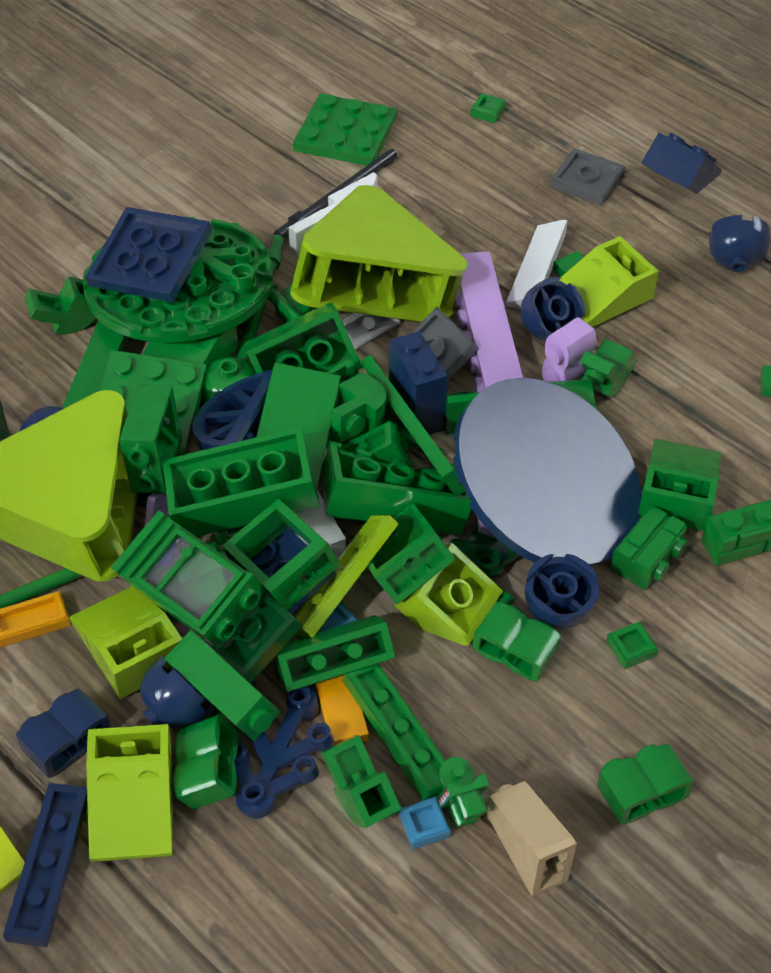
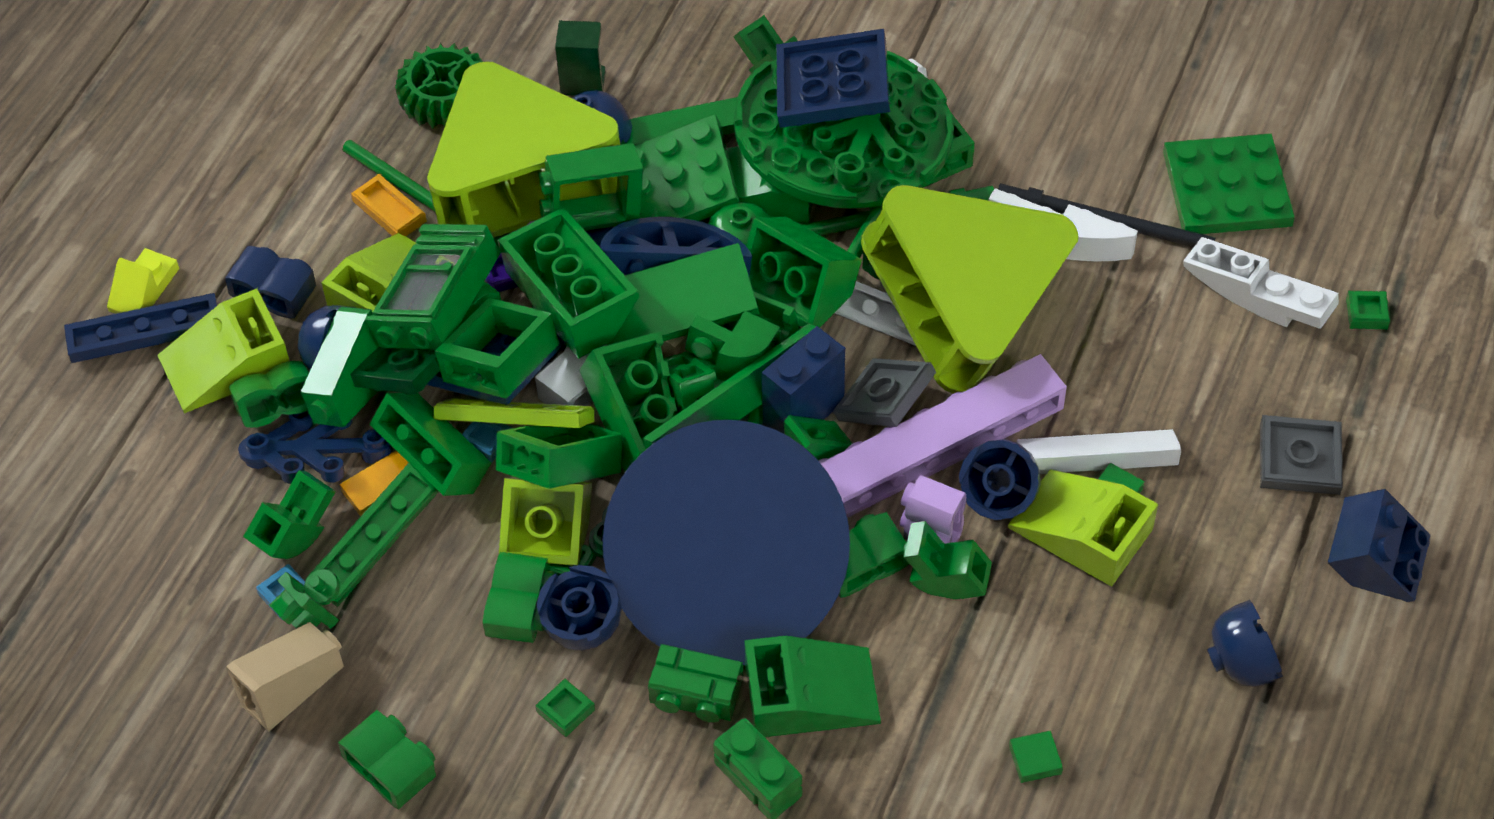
camera: 70 degrees right, 5 degrees up
none -> white slope [1183,237,1339,329]

